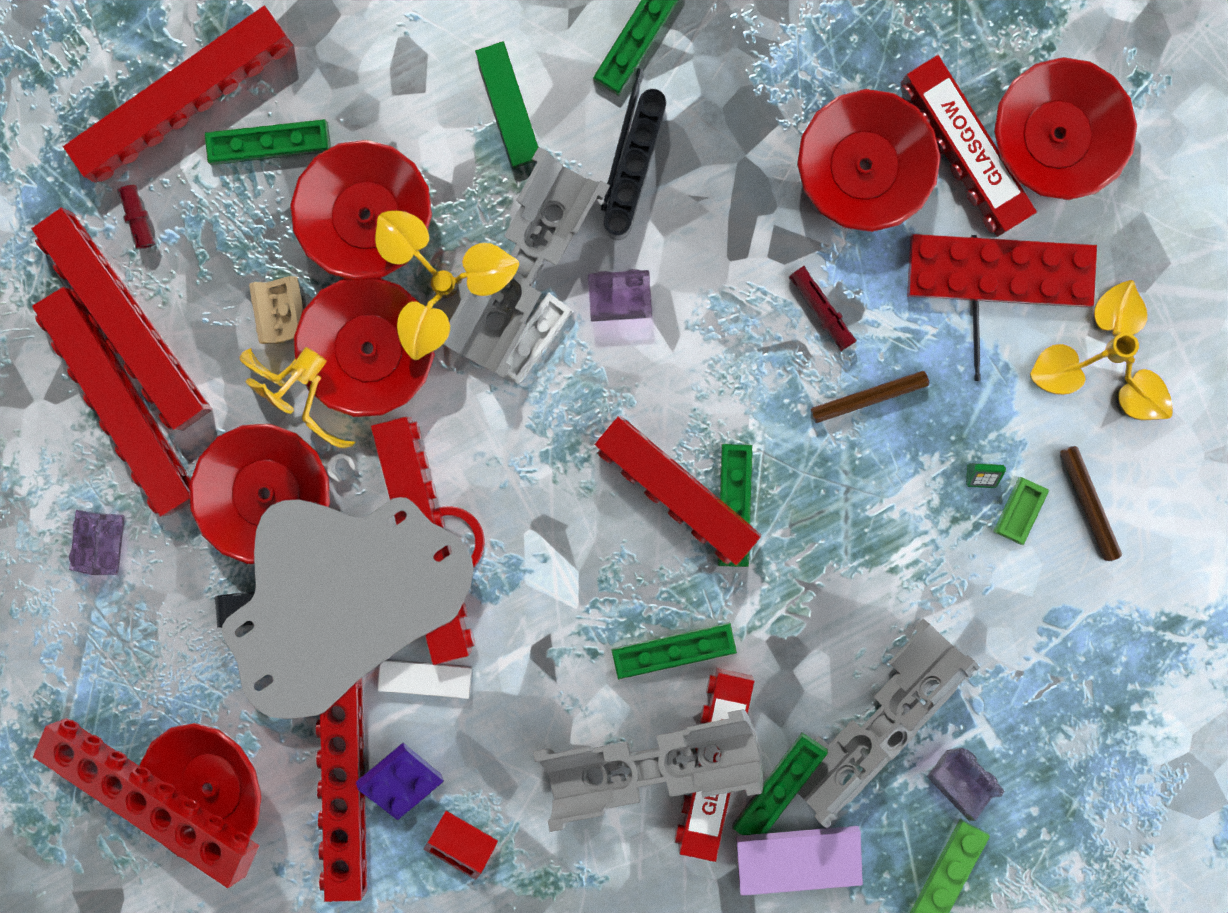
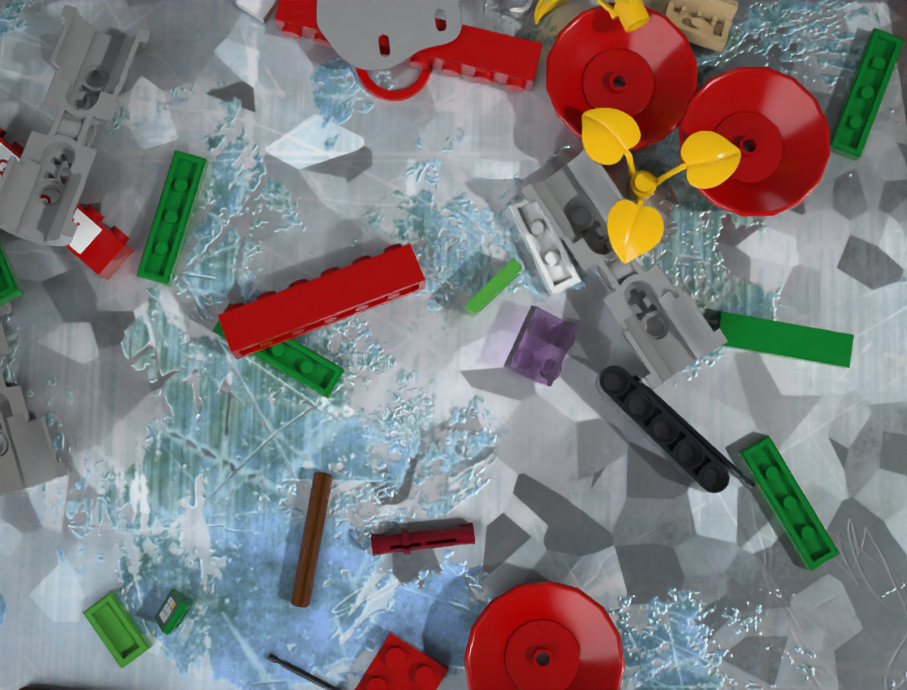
camera: 115 degrees right, 5 degrees down
none -> bright green tile [465,258,522,317]

